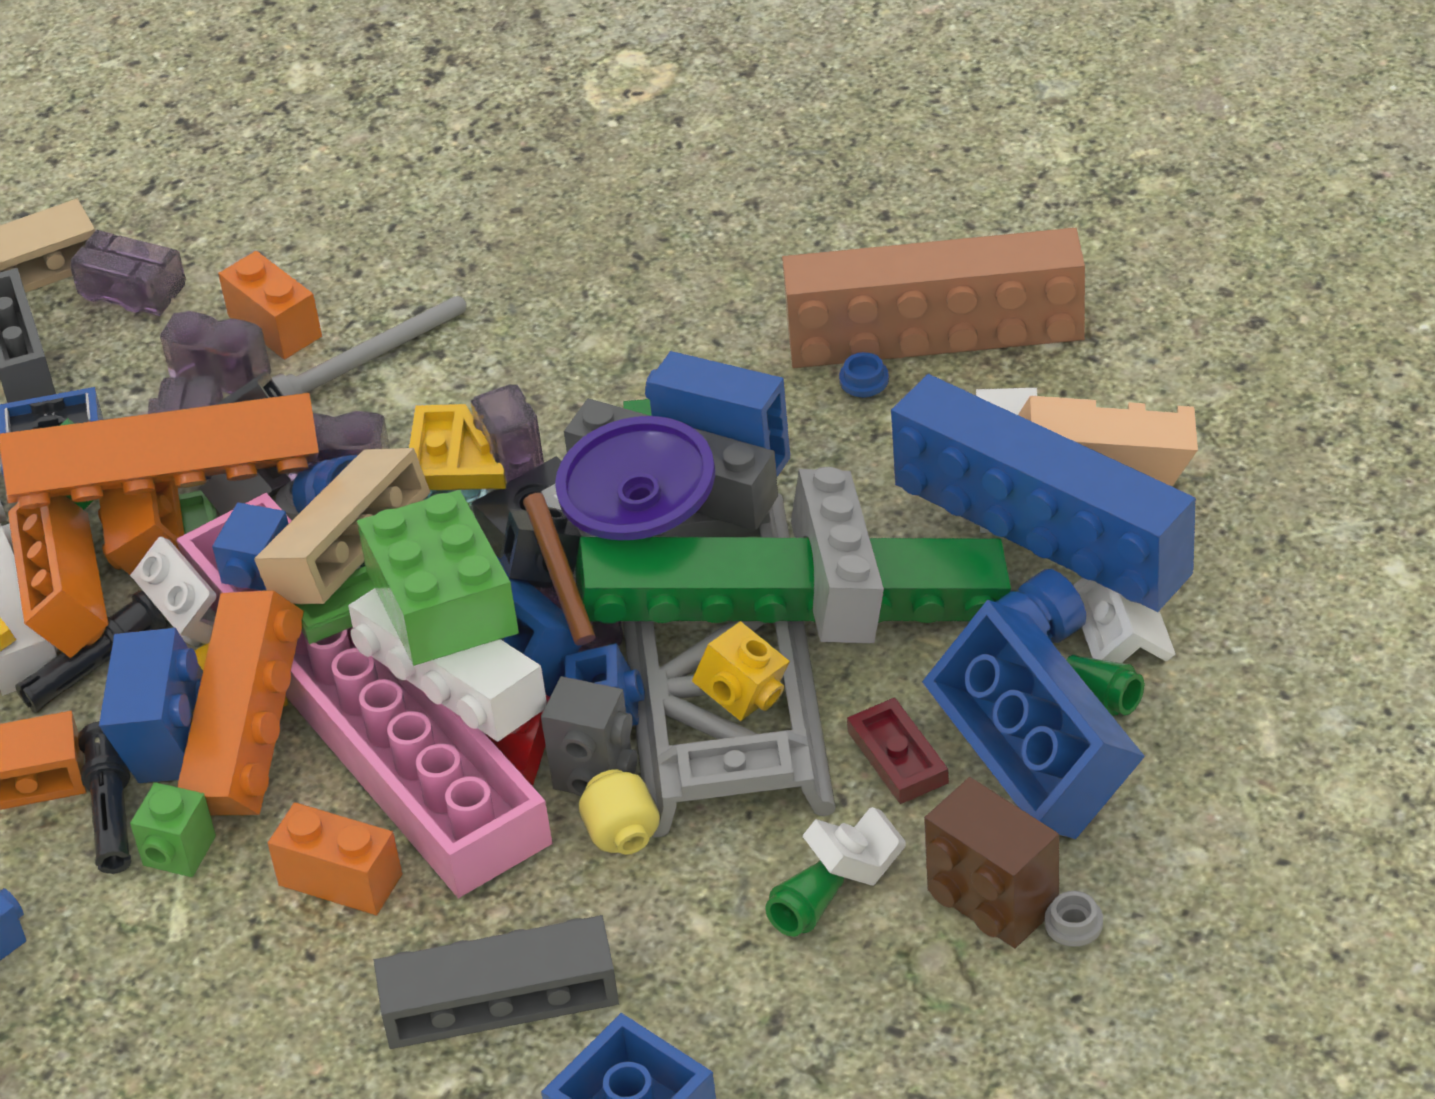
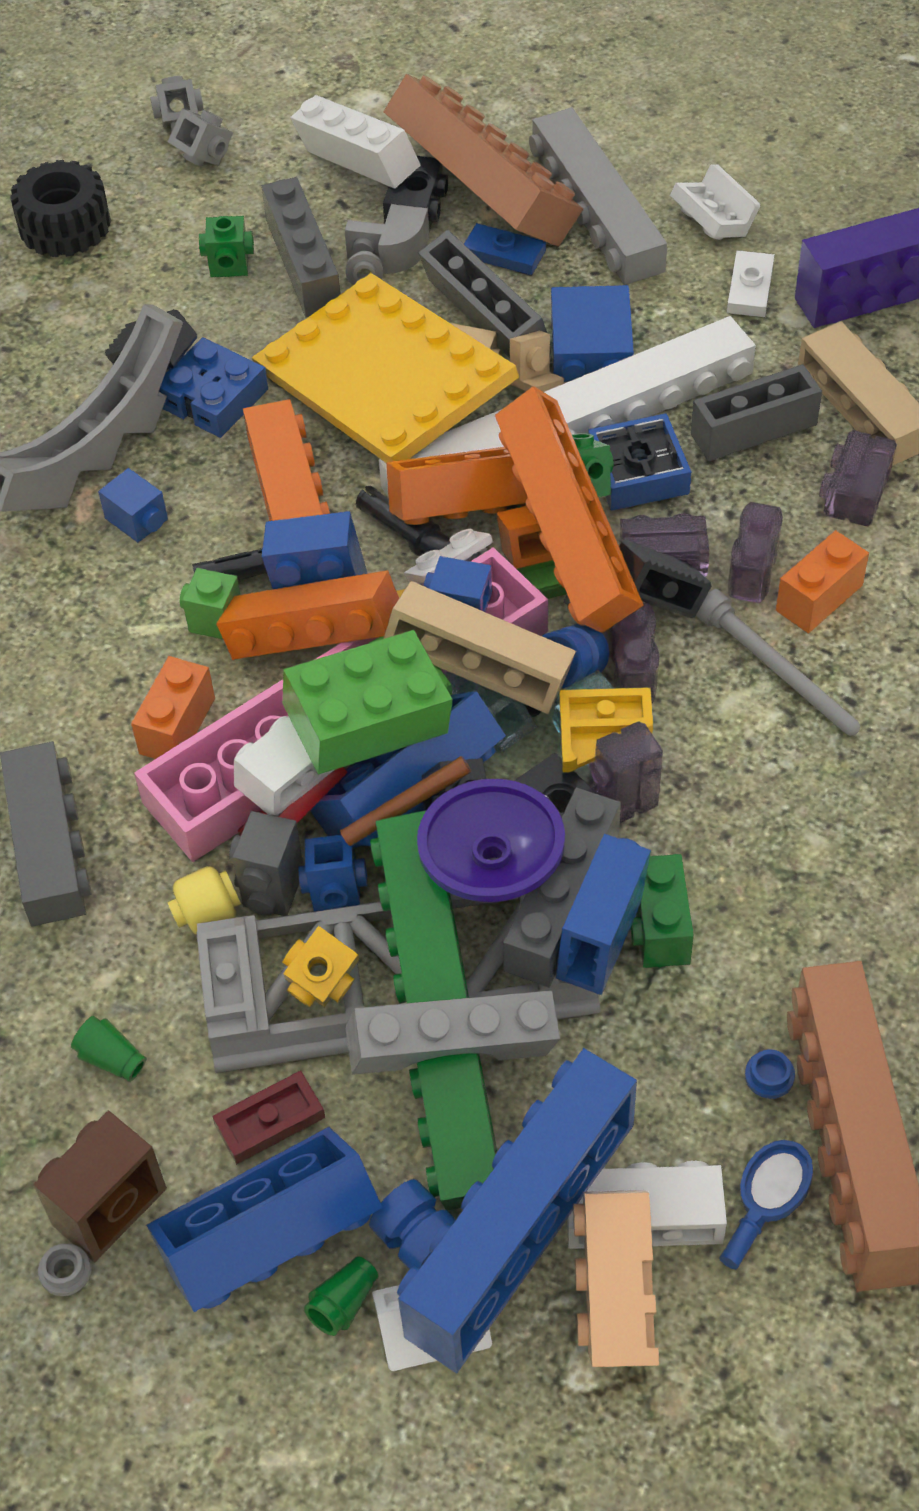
camera: 85 degrees right, 10 degrees up
white bracket [802,807,906,886] -> none
none -> blue piece [719,1140,813,1270]

